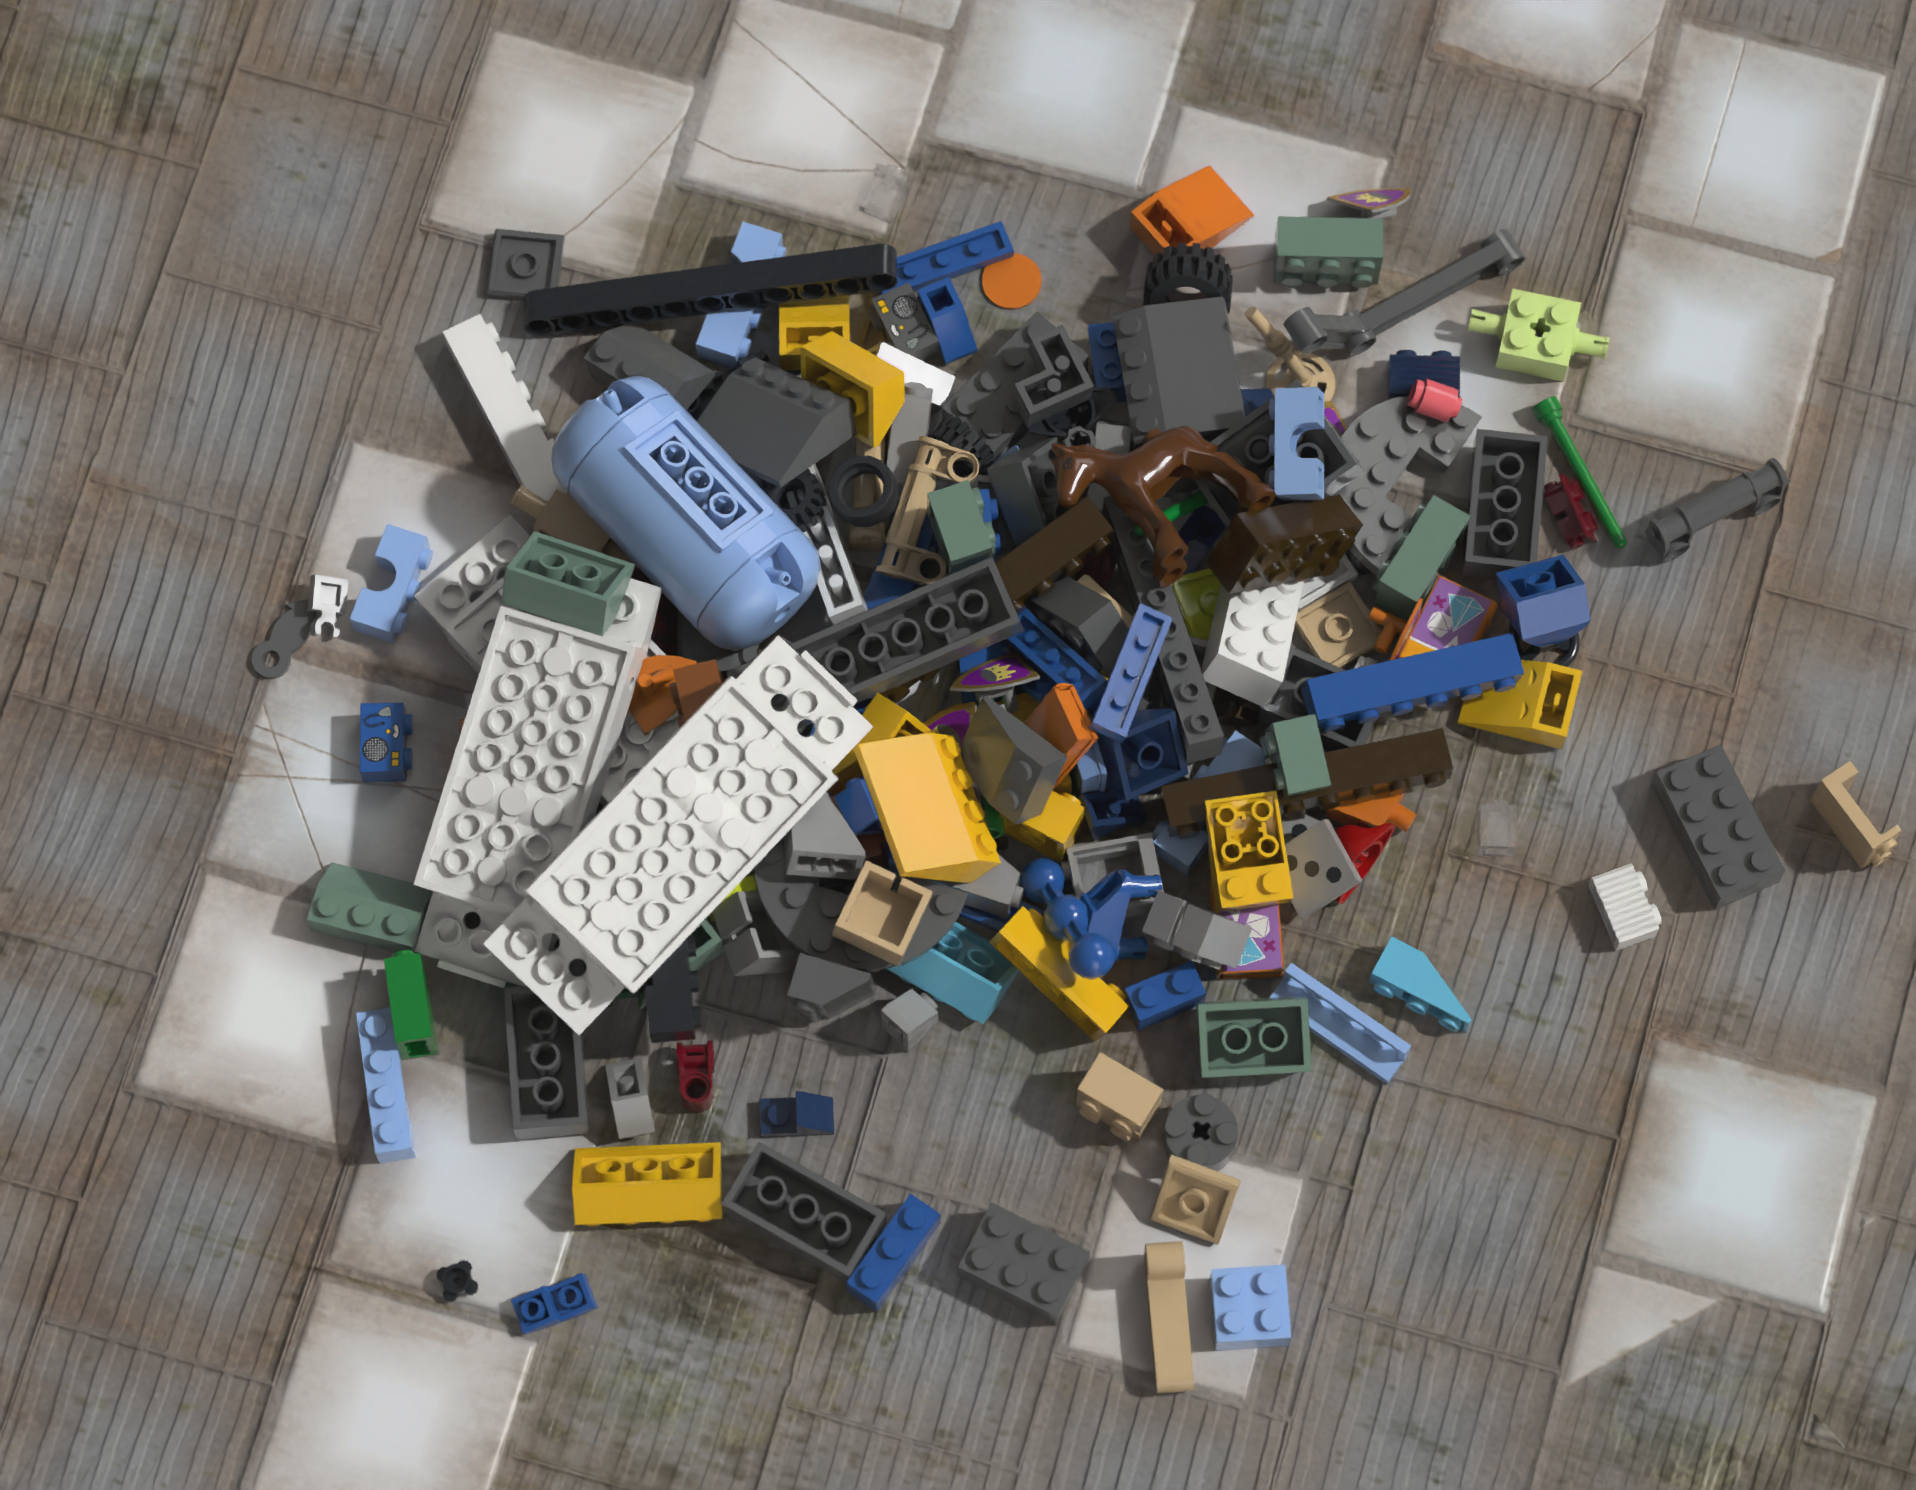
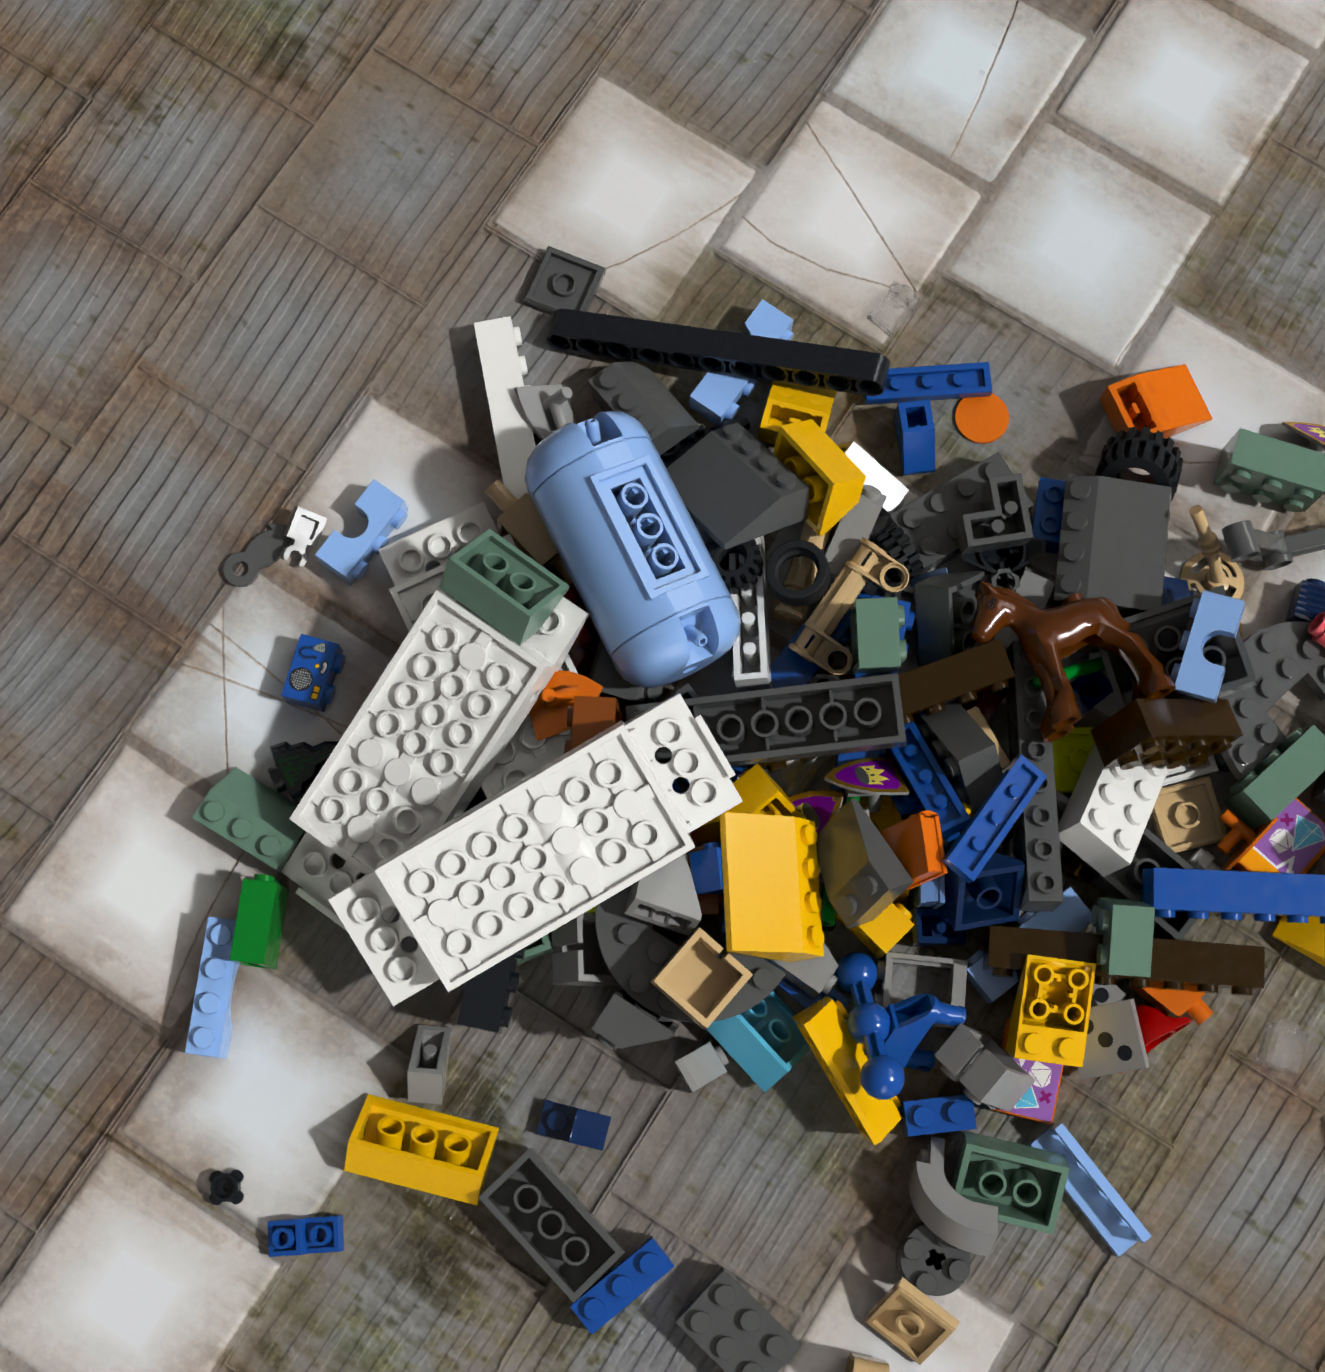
camera: 15 degrees right, 5 degrees up
dark grey brick [504,986,590,1140] -> none
dark red piece [676,1040,715,1113] -> none
dark grey brick [868,283,939,361] -> none
tan piece [1076,1052,1164,1143] -> none
medium azure slope [1369,936,1471,1033] -> none
none -> black rock [268,741,339,806]
none -> light grey shield [514,384,573,440]
none -> light grey arch [909,1136,998,1257]

